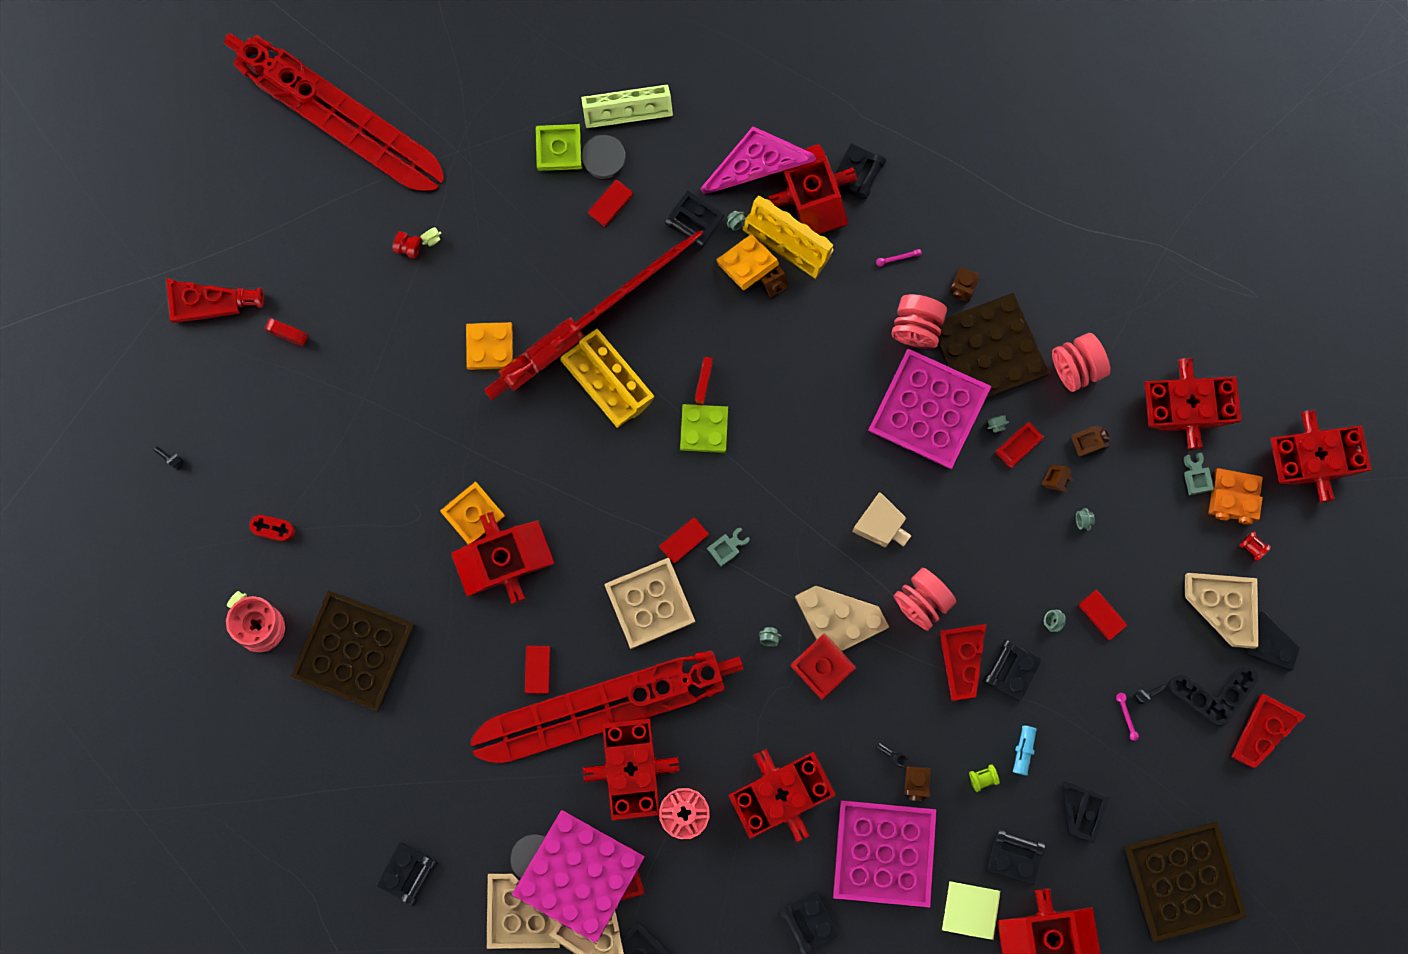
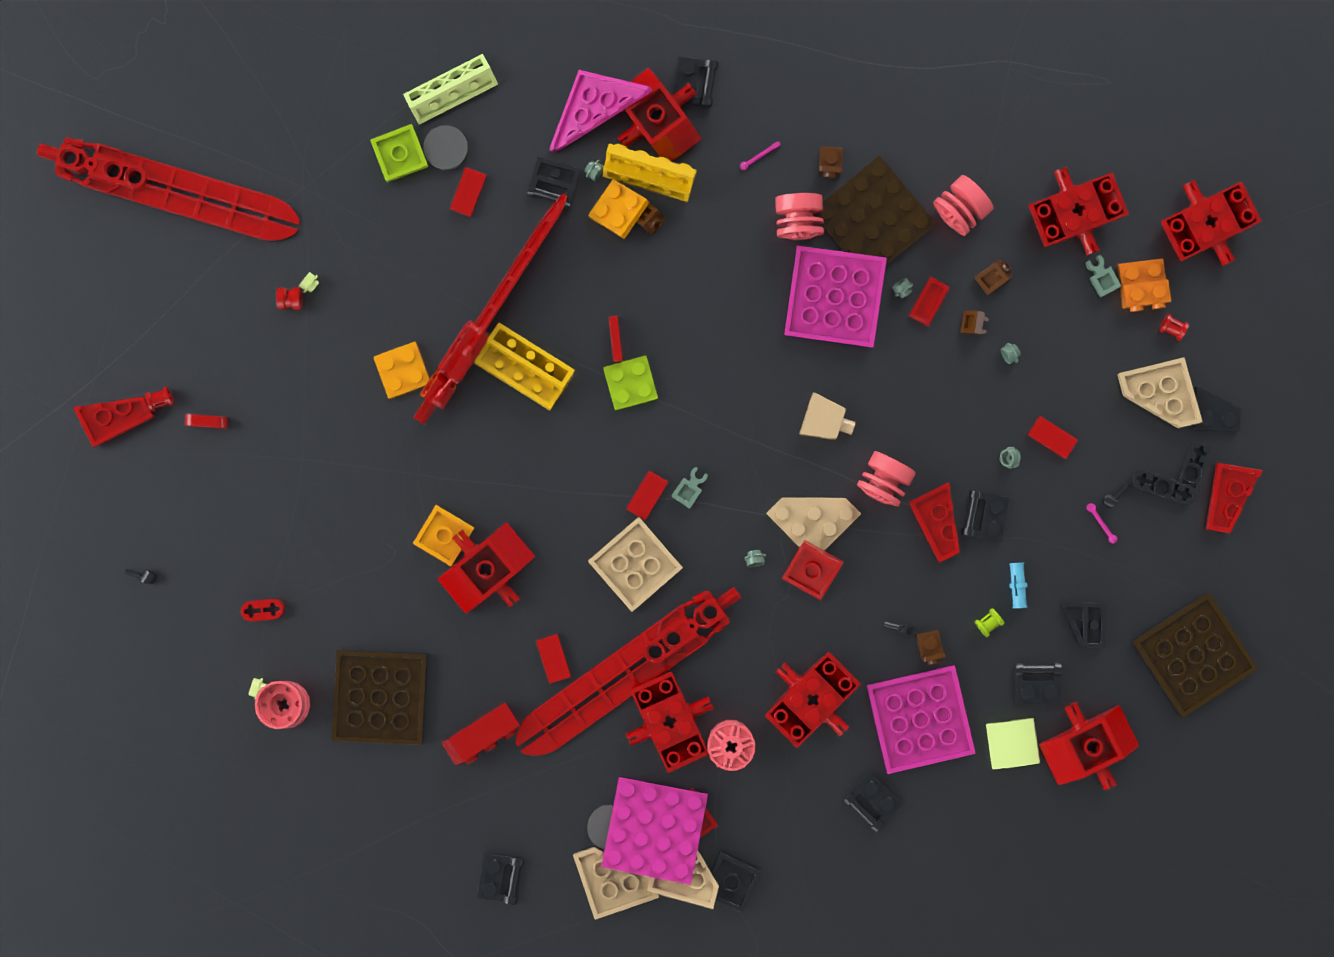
camera: 15 degrees left, 10 degrees up
none -> red wedge [441,703,520,766]

